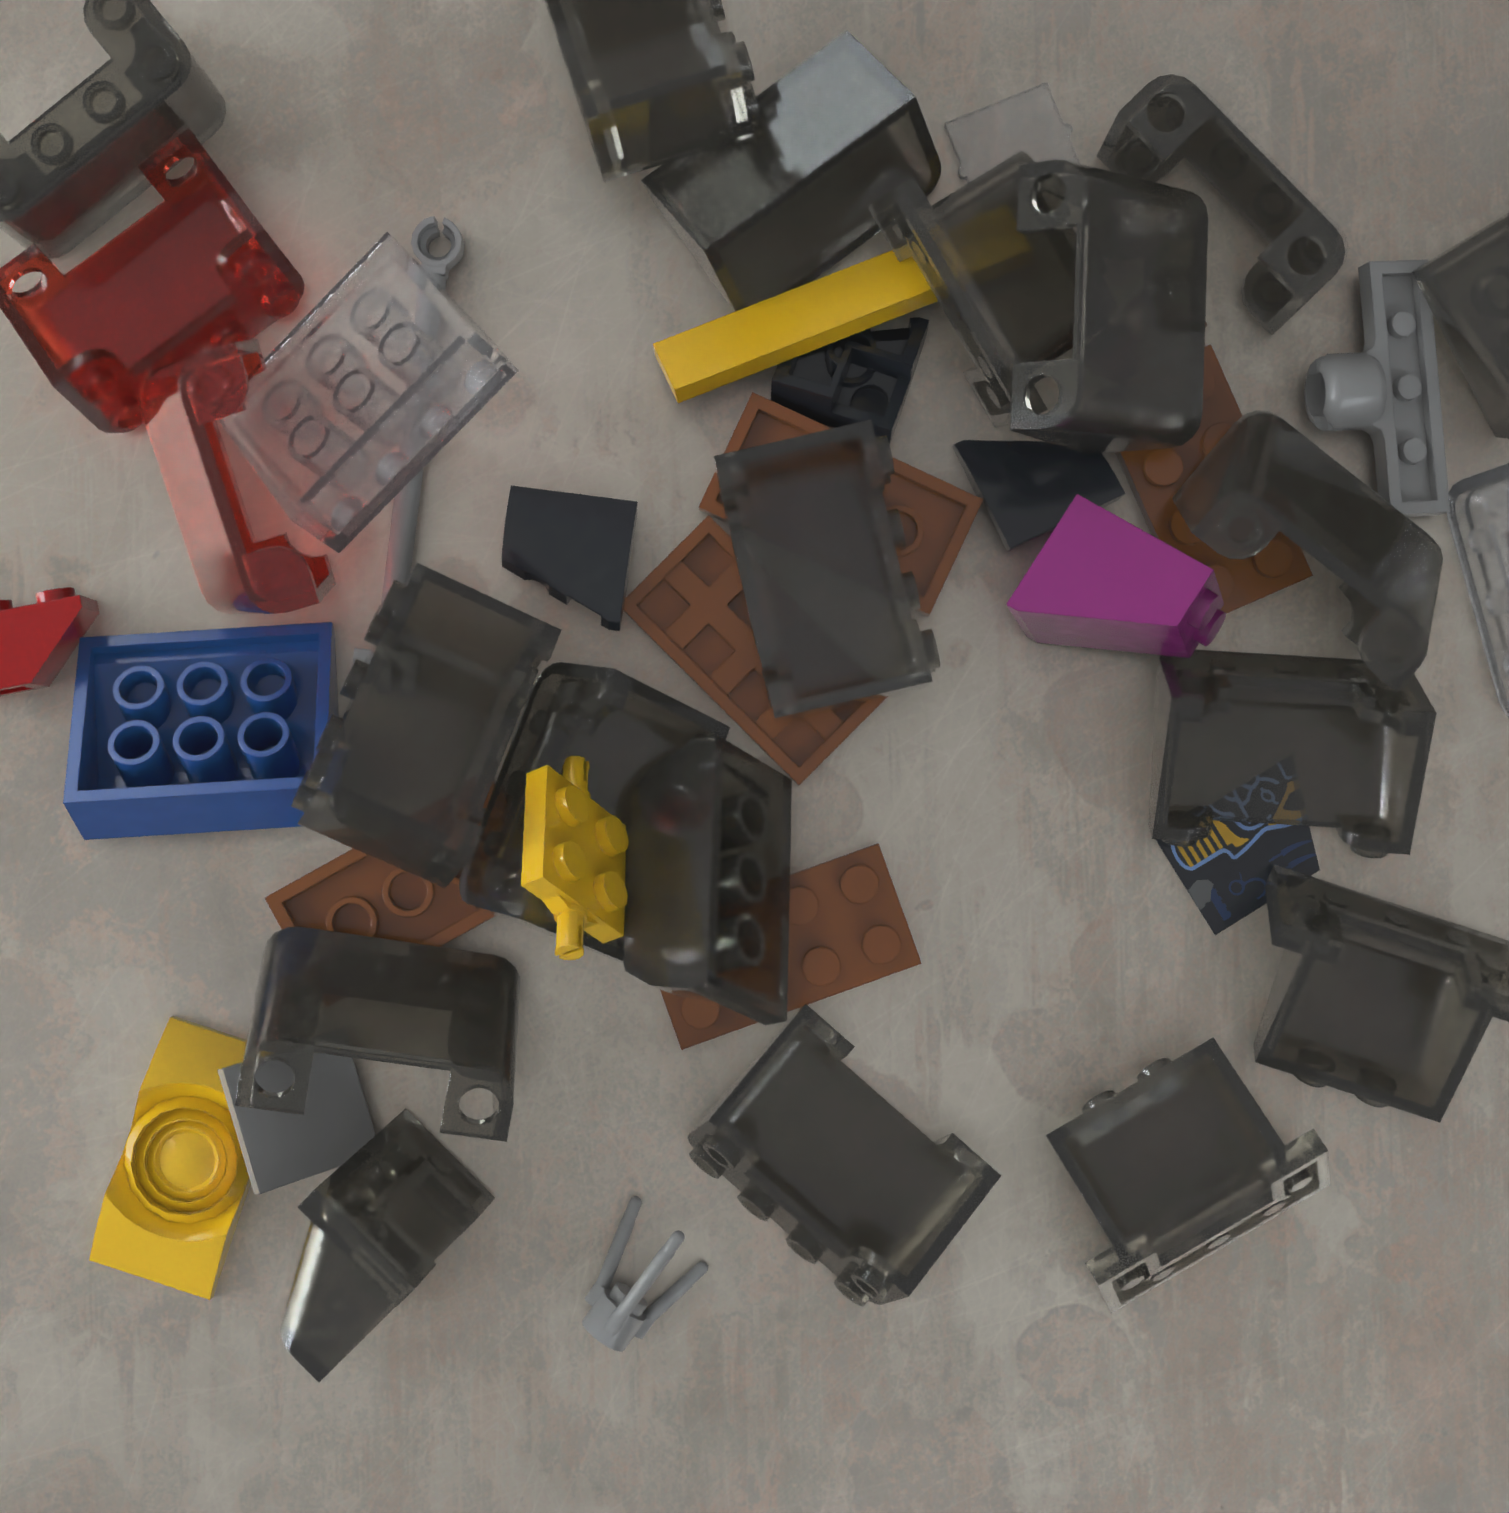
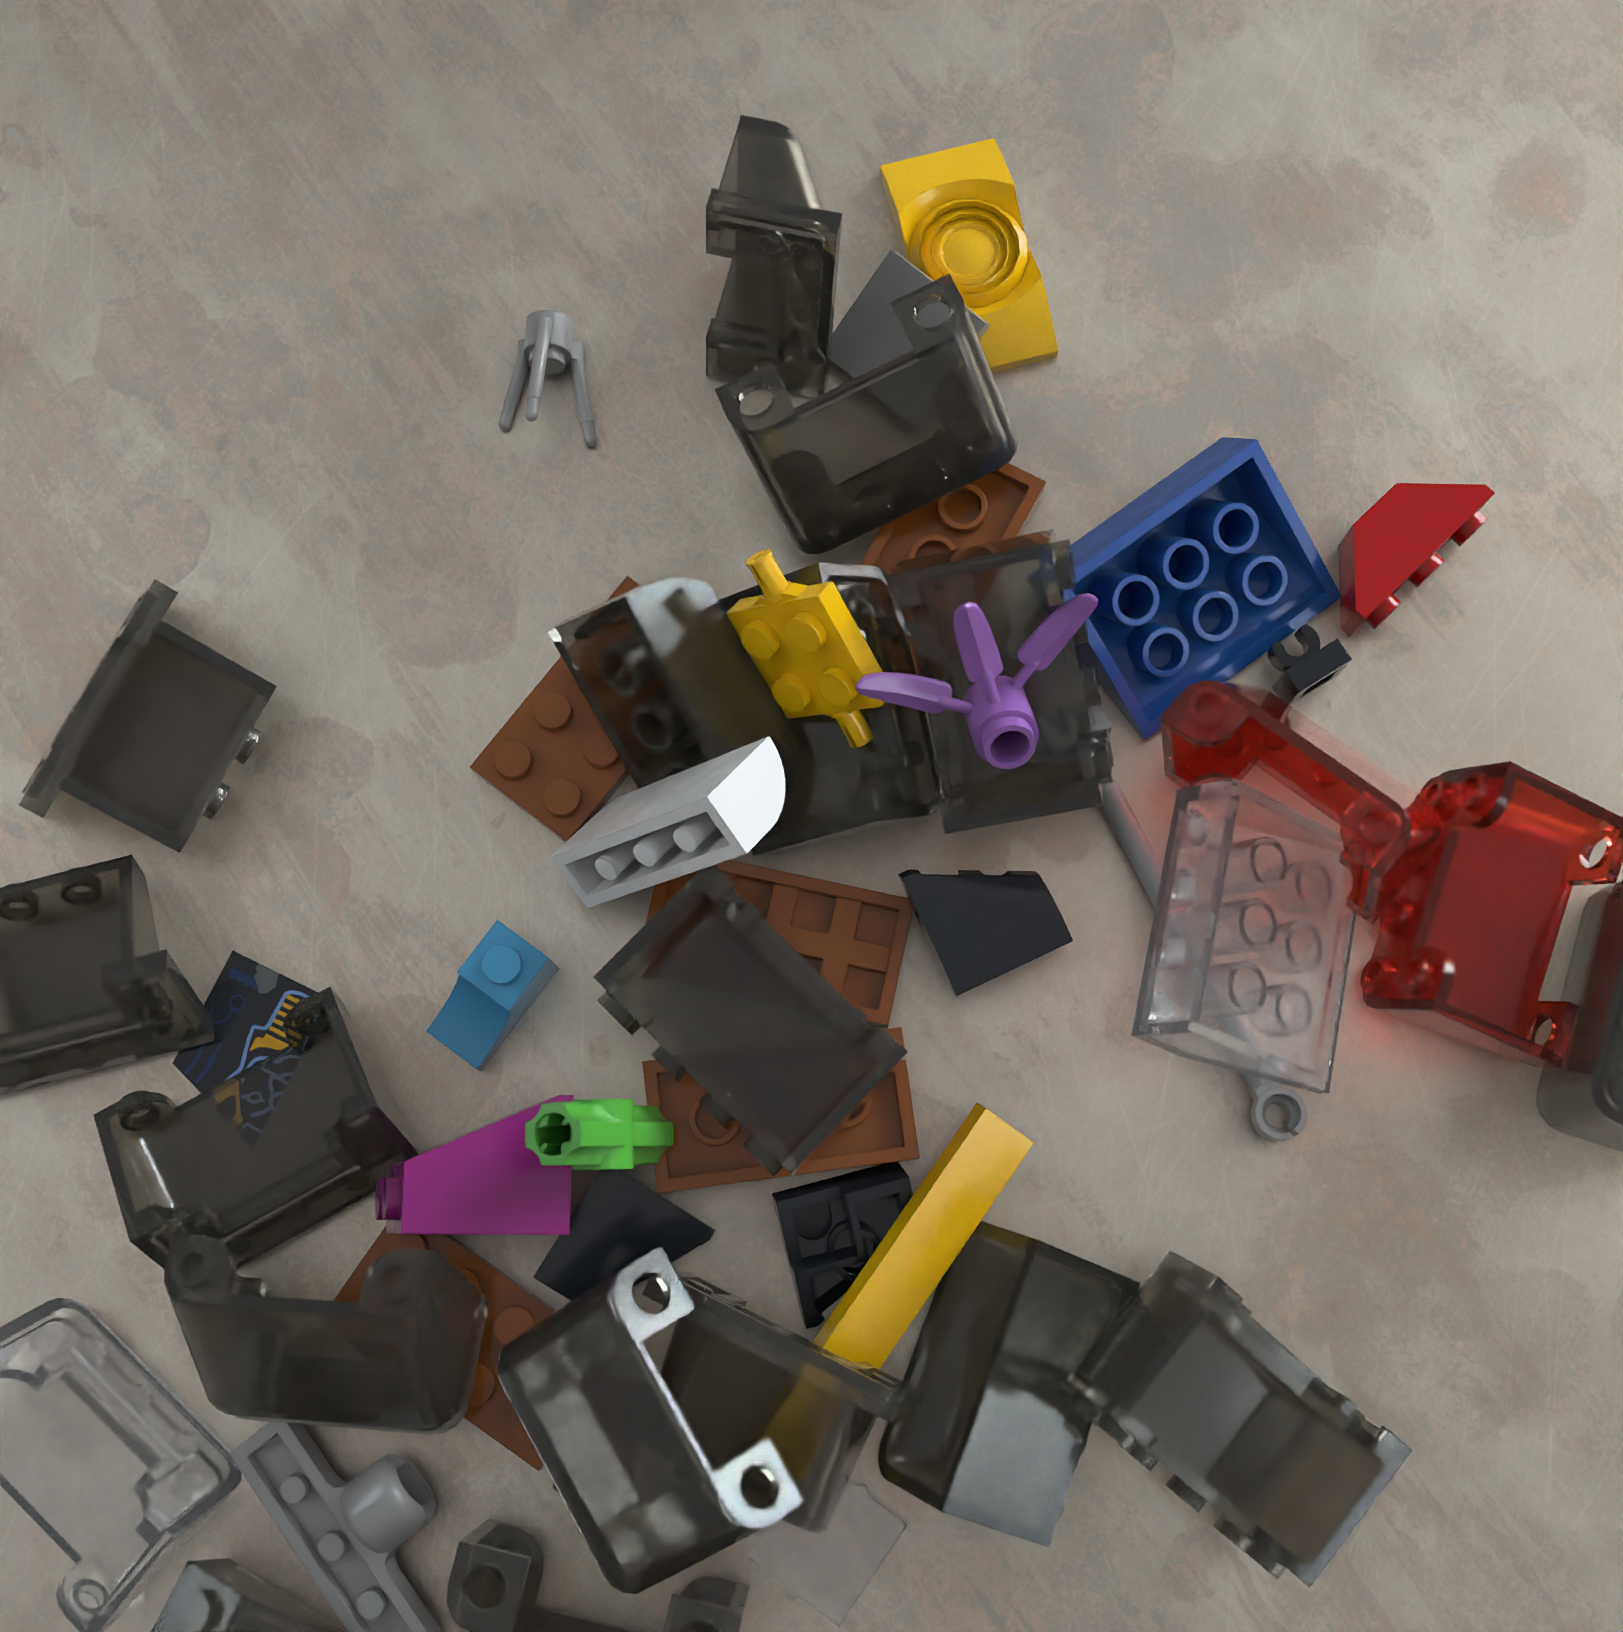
camera: 150 degrees right, 10 degrees down
clear smoke windscreen [687,1004,1001,1306] -> none
none -> dark azure arch [426,920,560,1071]
none -> bright green piece [525,1099,674,1170]
none -> white brick [550,736,785,908]
none -> medium lavender plant [855,594,1098,769]
none -> black tile [1267,624,1352,708]

